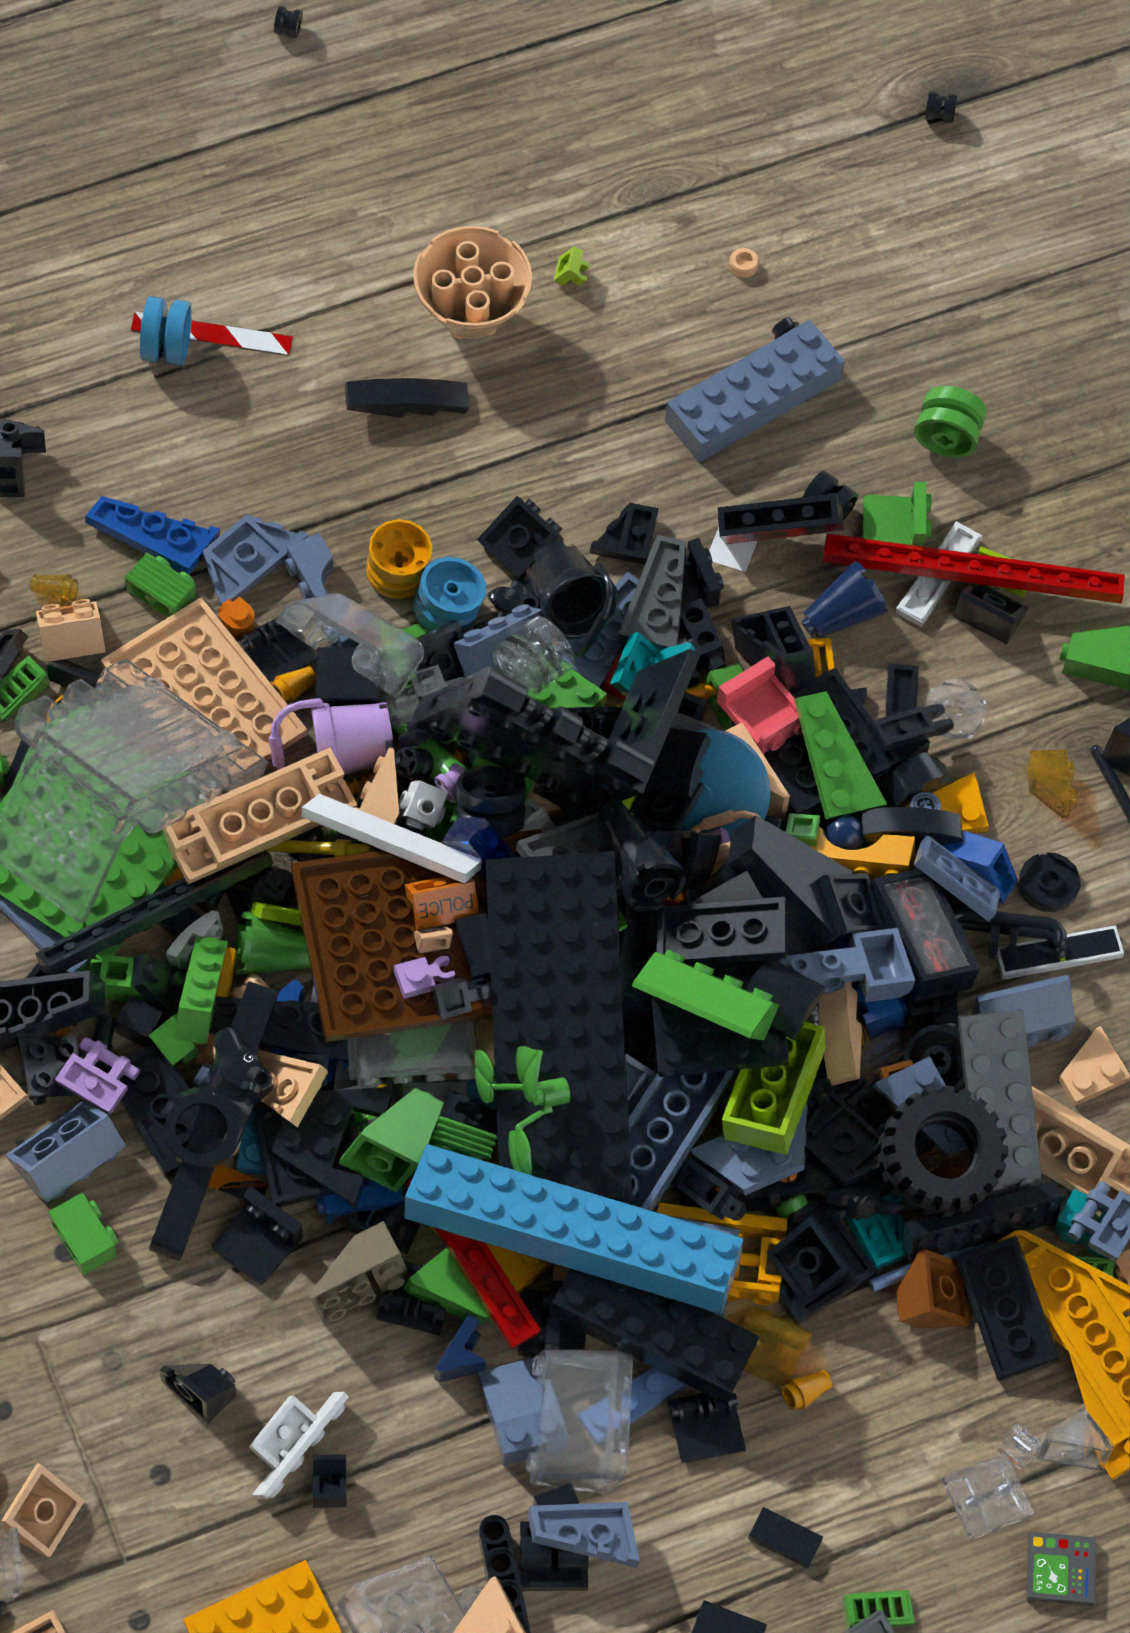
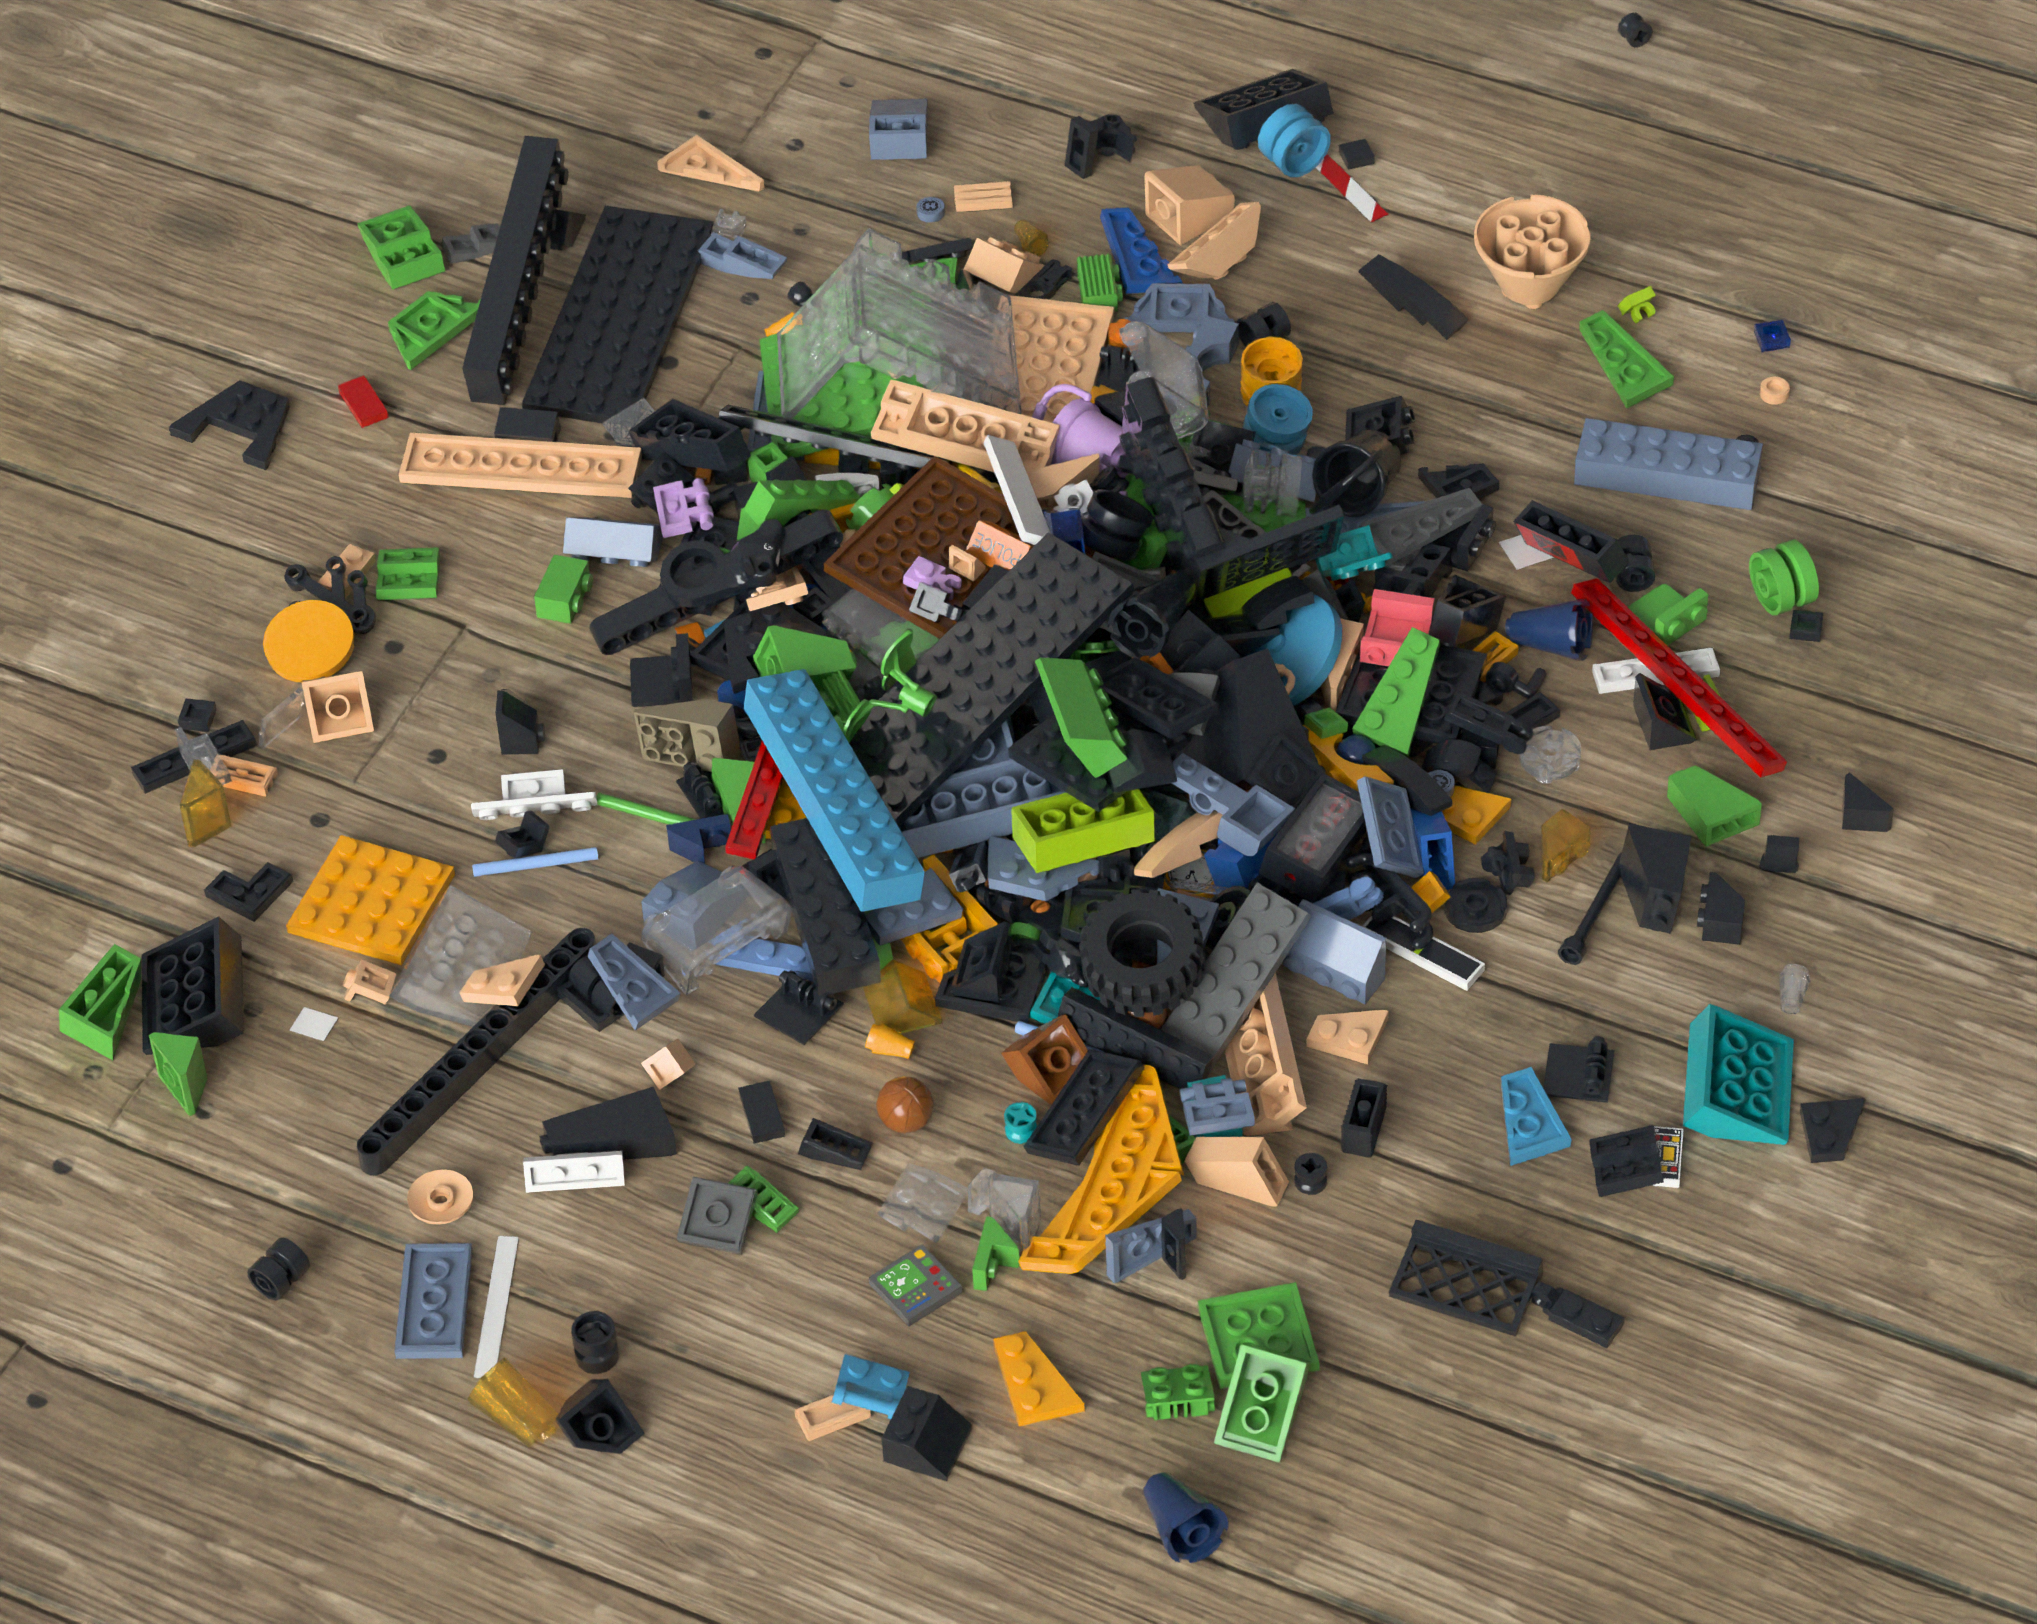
camera: 55 degrees right, 15 degrees down
none -> light blue bar [472,847,598,877]
none -> bright green bar [596,792,696,825]
none -> light nougat panel [641,1038,695,1090]
none -> black slope [798,1118,873,1170]
none -> dark orange piece [876,1076,934,1133]
none -> bright green slope [972,1216,1020,1291]
none -> teal wheel [1004,1102,1037,1144]
none -> black piece [1014,259,1072,300]
none -> light nougat slope [1145,165,1235,245]
none -> light nougat wedge [1167,202,1261,280]
none -> black slope [1194,69,1334,150]
none -> black wheel [1236,302,1291,347]
none -> medium blue hinge [1313,876,1384,920]
none -> black tile [1339,139,1375,170]
none -> light orange plate [1411,871,1451,913]
none -> black hips [1480,831,1535,895]
none -> black plate [1486,662,1547,699]
none -> bright green wing [1579,310,1674,409]
none -> clear blue plate [1754,320,1791,352]
none -> black tile [1789,610,1823,642]

